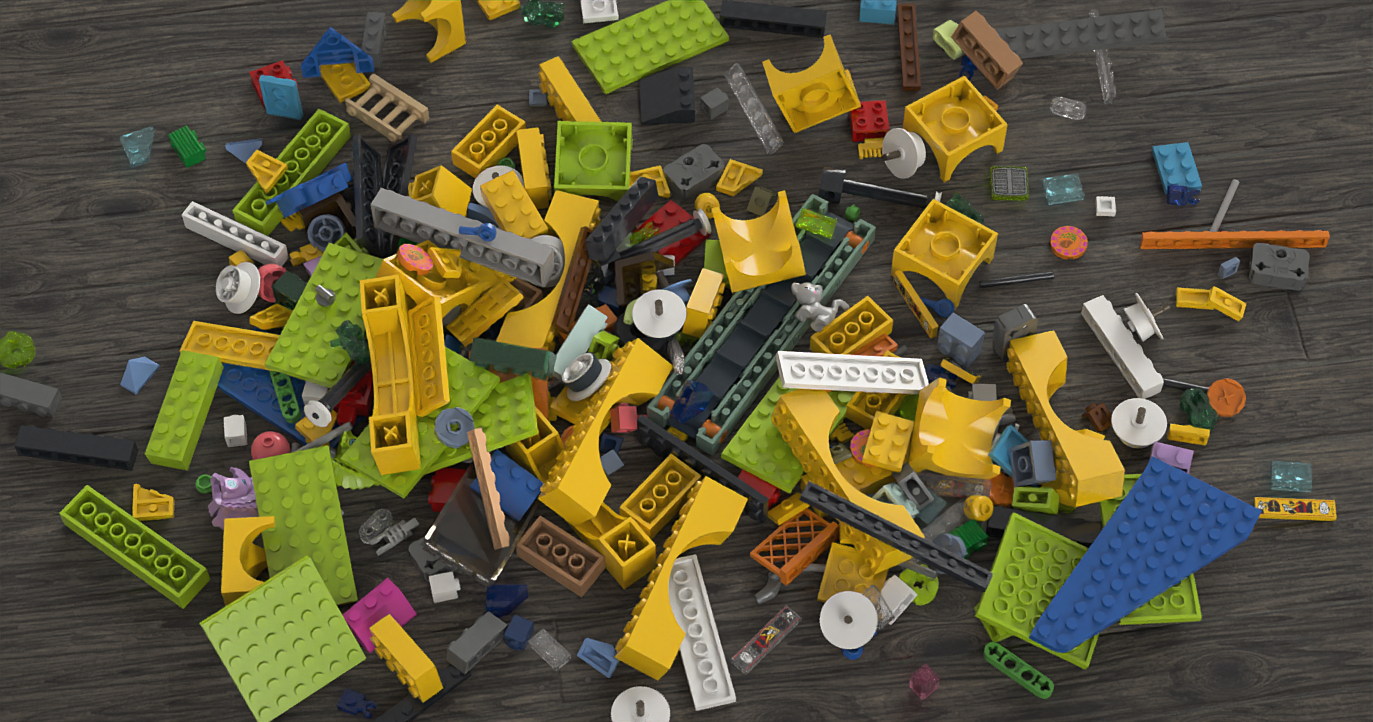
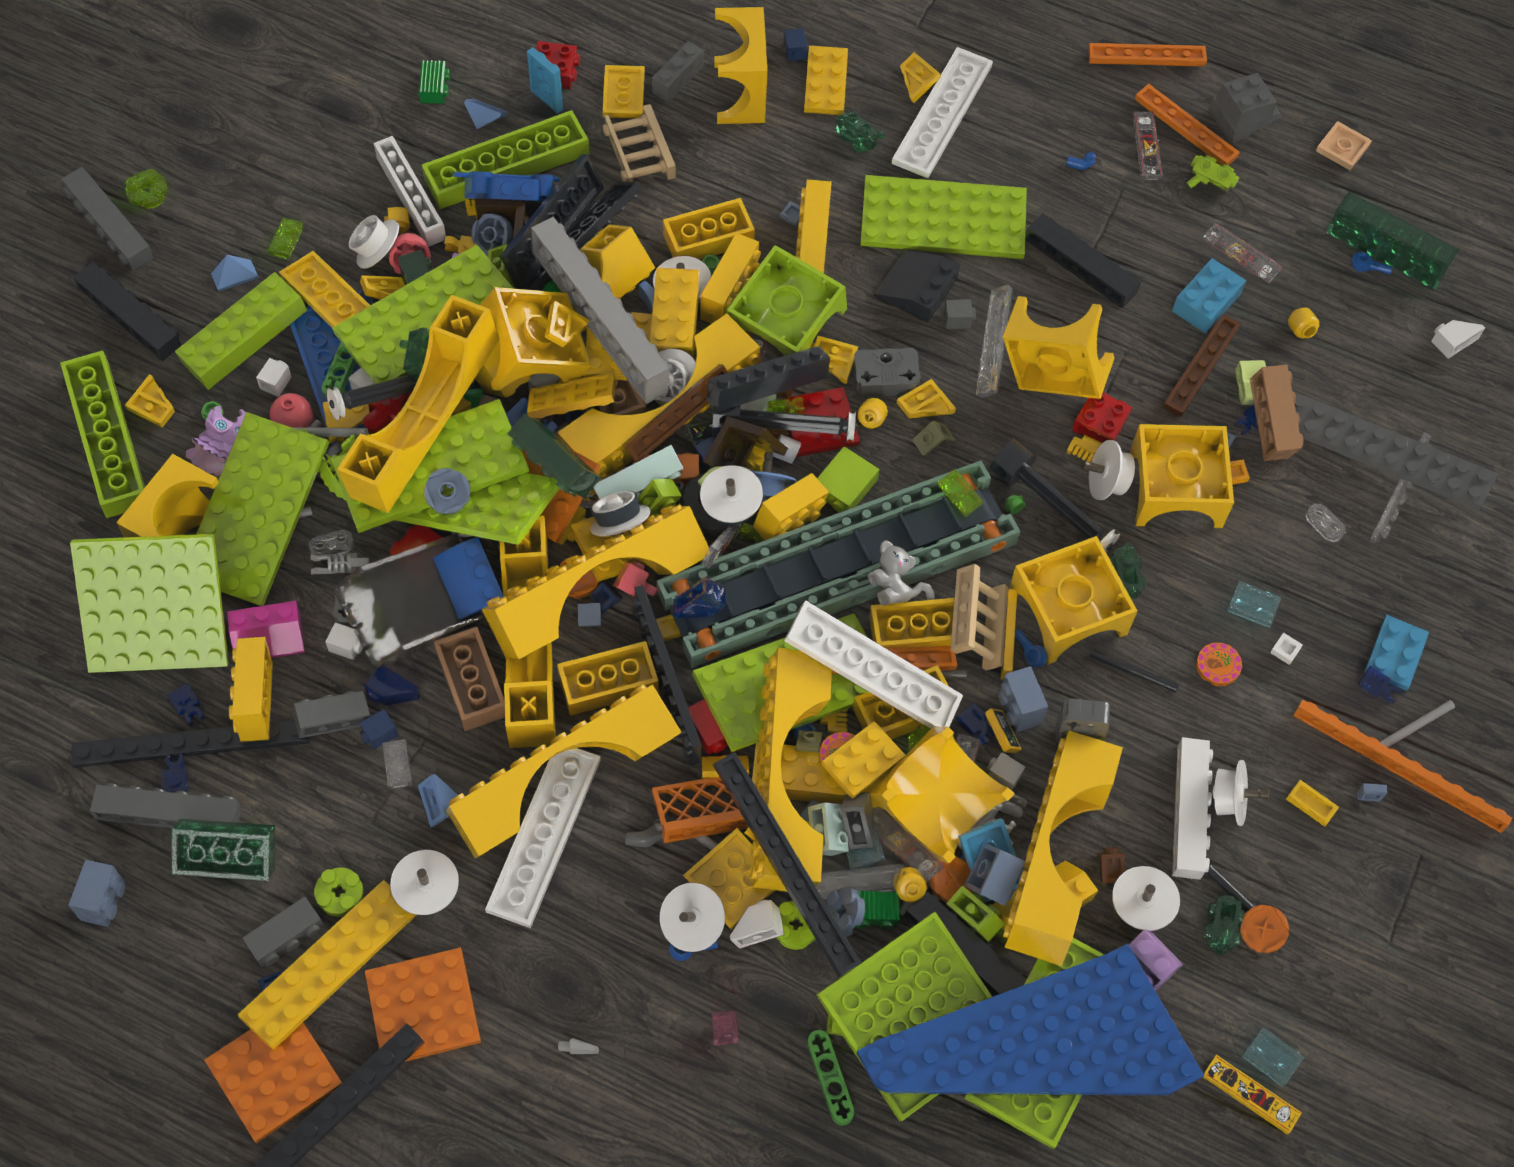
camera: 30 degrees right, 5 degrees up
clear light blue wing [119,125,155,168] -> none
yellow wing [246,150,288,194] -> none
blue wedge [301,27,375,78] -> none
flat silver plate [315,285,335,307] -> none
orange tile [397,244,434,275] -> none
yellow plate [408,295,450,417] -> none
blue plate [459,223,496,241] -> none
light nougat plate [467,428,510,550] -> none
yellow piece [711,190,806,293] -> none
tile [731,605,801,675] -> none
clear plate [861,584,895,630] -> none
tile [990,166,1029,200] -> none
yellow plate [1167,424,1210,445] -> none
yellow plate [1206,286,1246,321] -> none
dark grey axle [1248,243,1310,291] -> none
none -> clear neon green plate [268,217,304,259]
none -> tan fence [951,564,1008,670]

